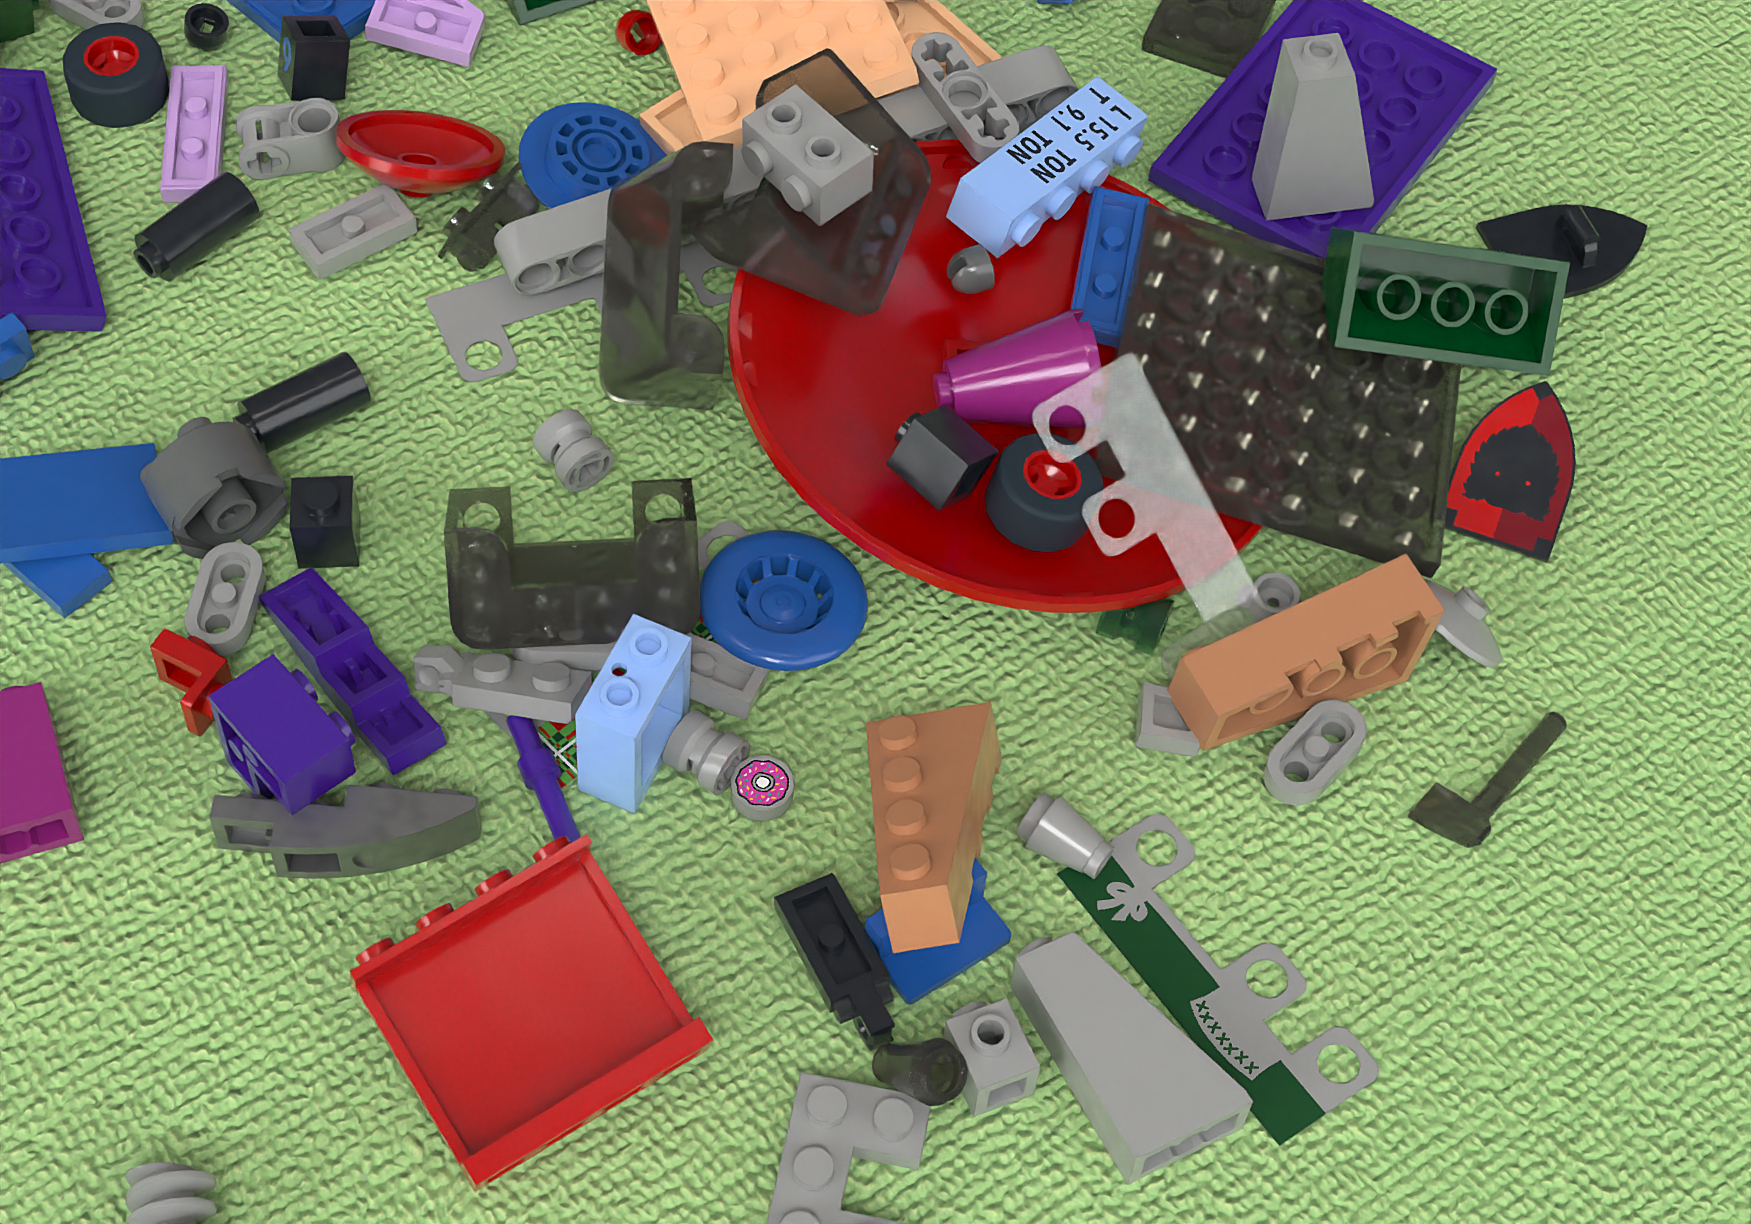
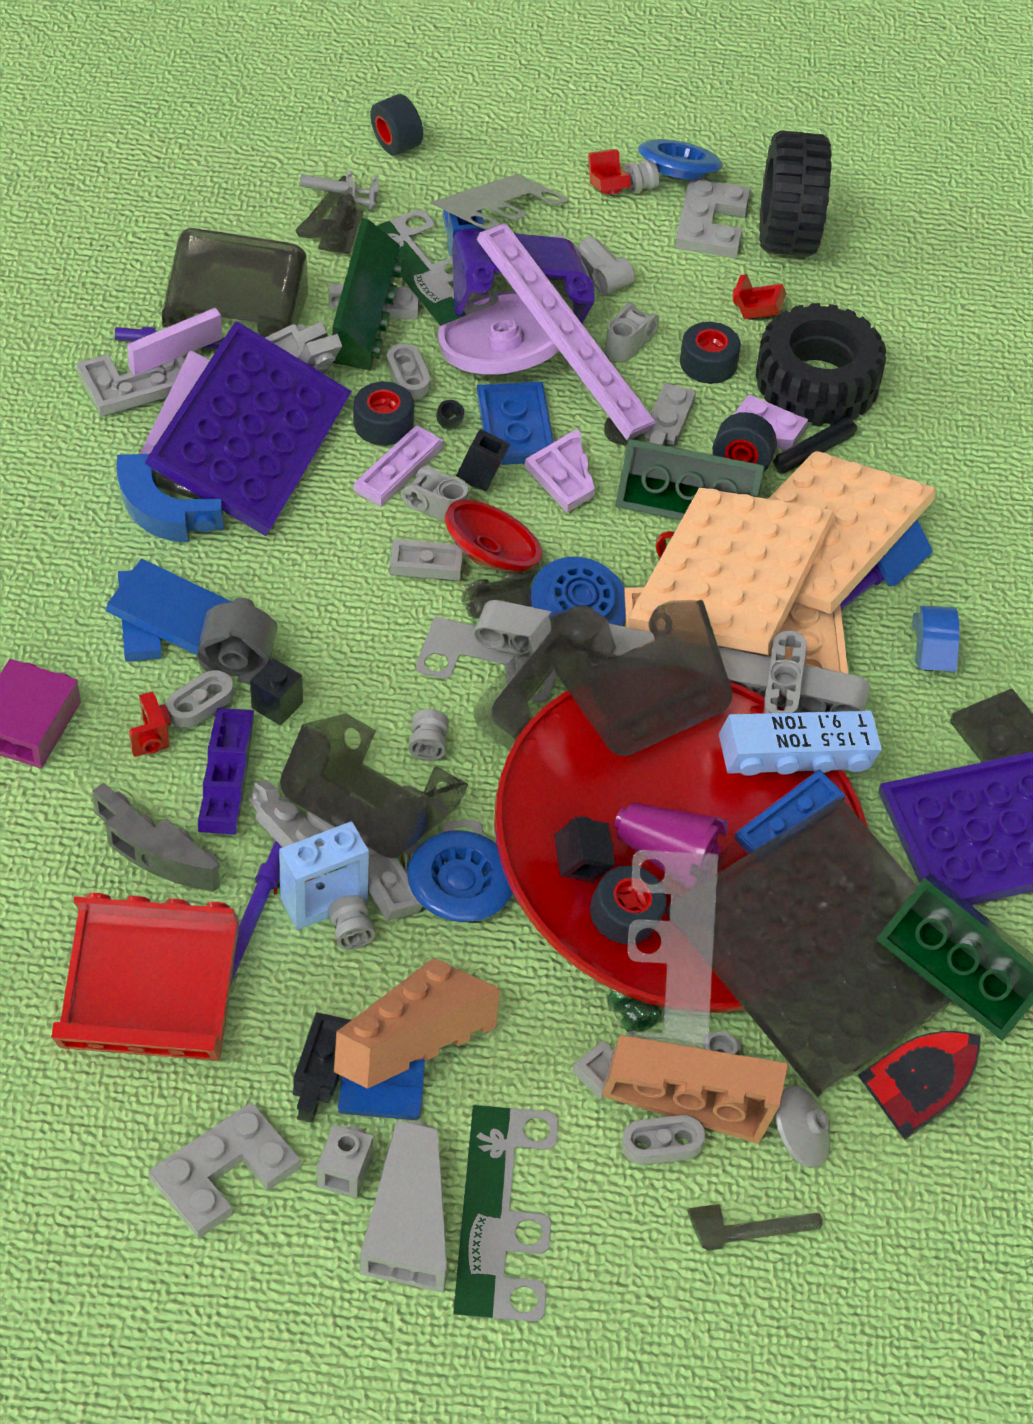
camera: 40 degrees right, 5 degrees down
black brick [133,172,260,282] -> none
dark purple brick [208,654,356,815] -> none
black brick [233,351,371,454] -> none
tile [731,755,794,821] -> none
light grey brick [741,84,874,226] -> none
clear smoke cone [872,1038,968,1106] -> none
dark grey hinge [946,244,995,294] -> none
light grey cone [1016,792,1115,879] -> none
light grey slope [1251,33,1374,221] -> none

